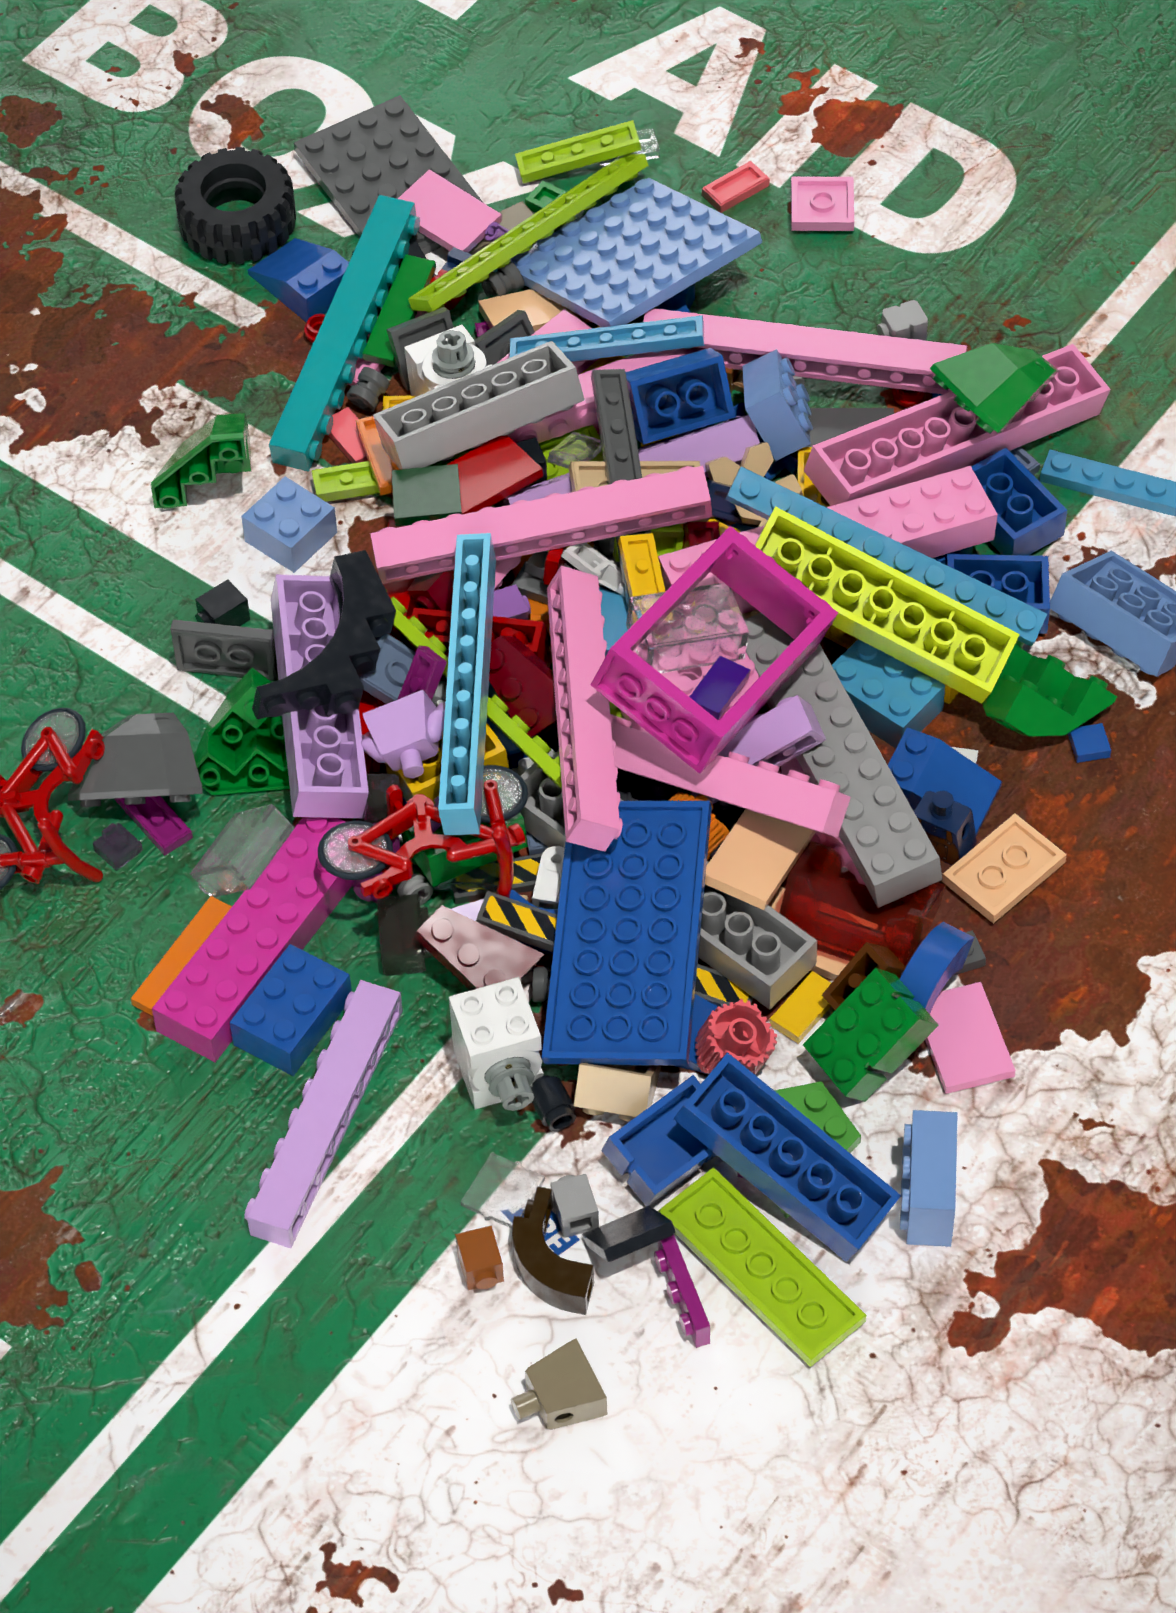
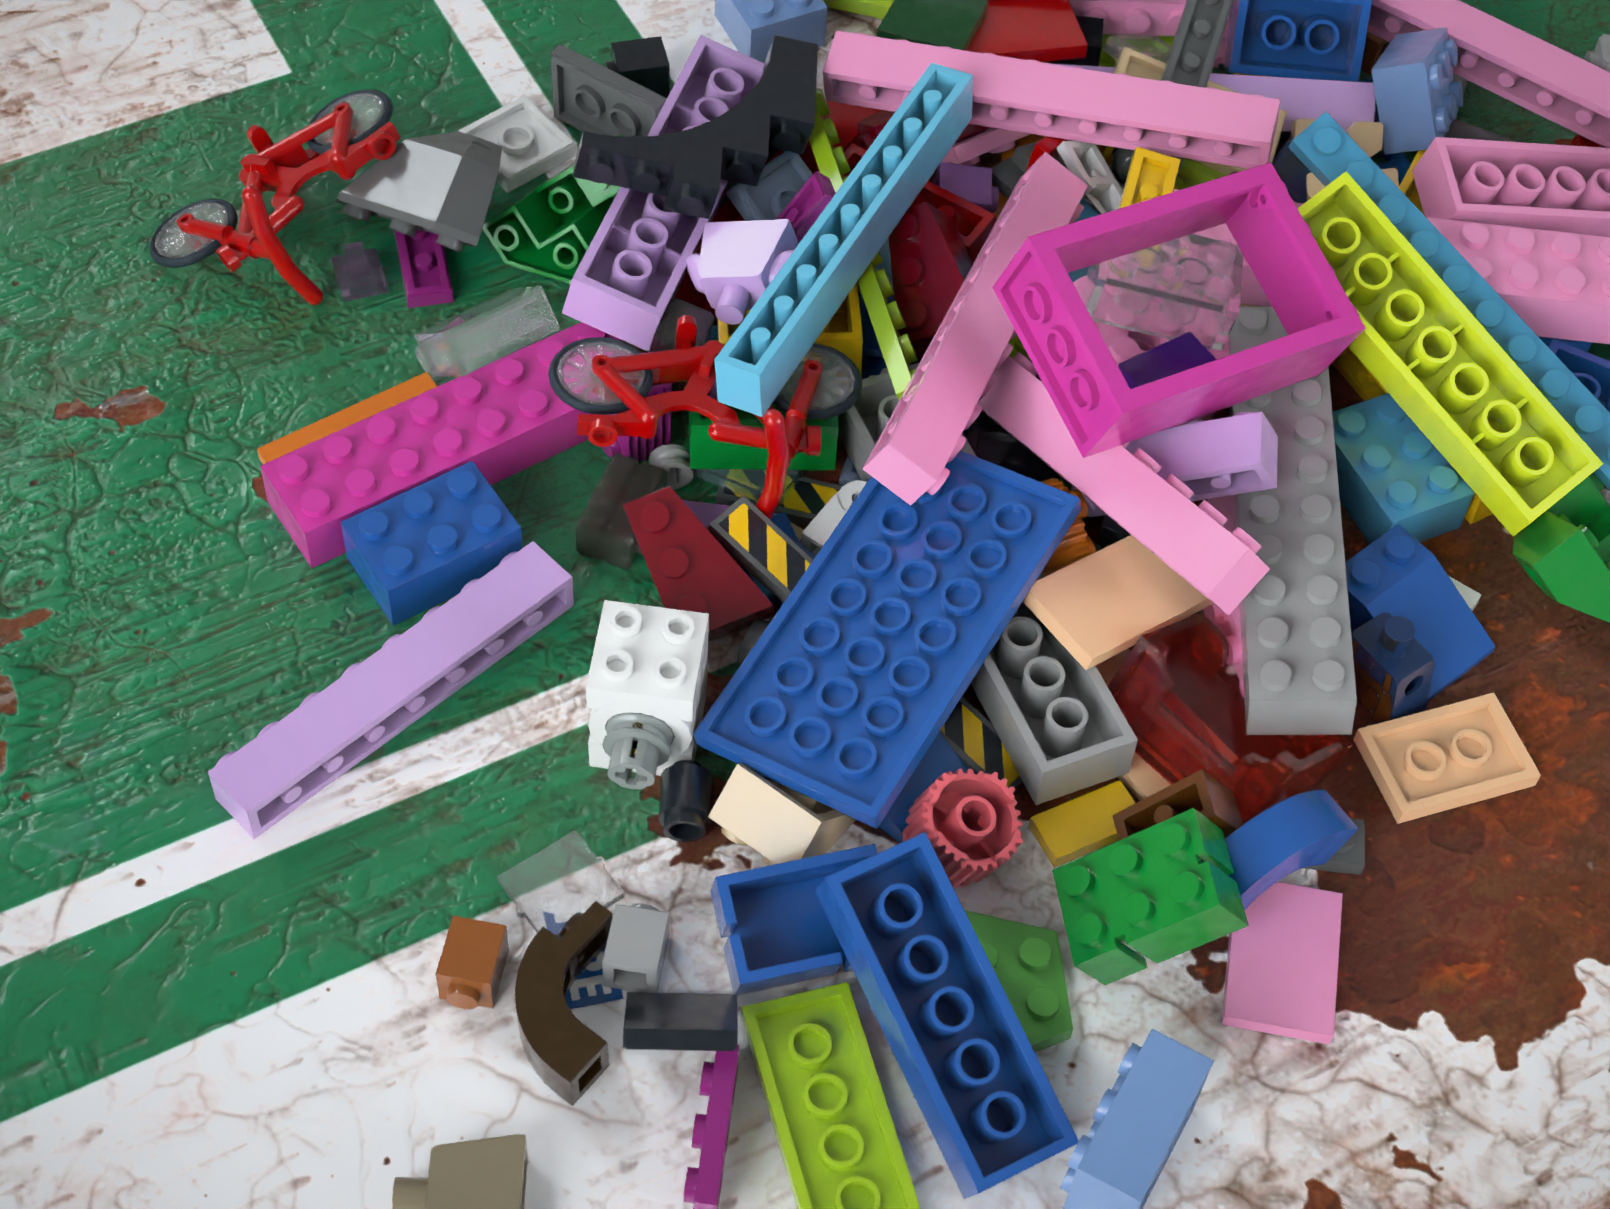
camera: 20 degrees right, 0 degrees up
none -> white tile [456,95,577,193]

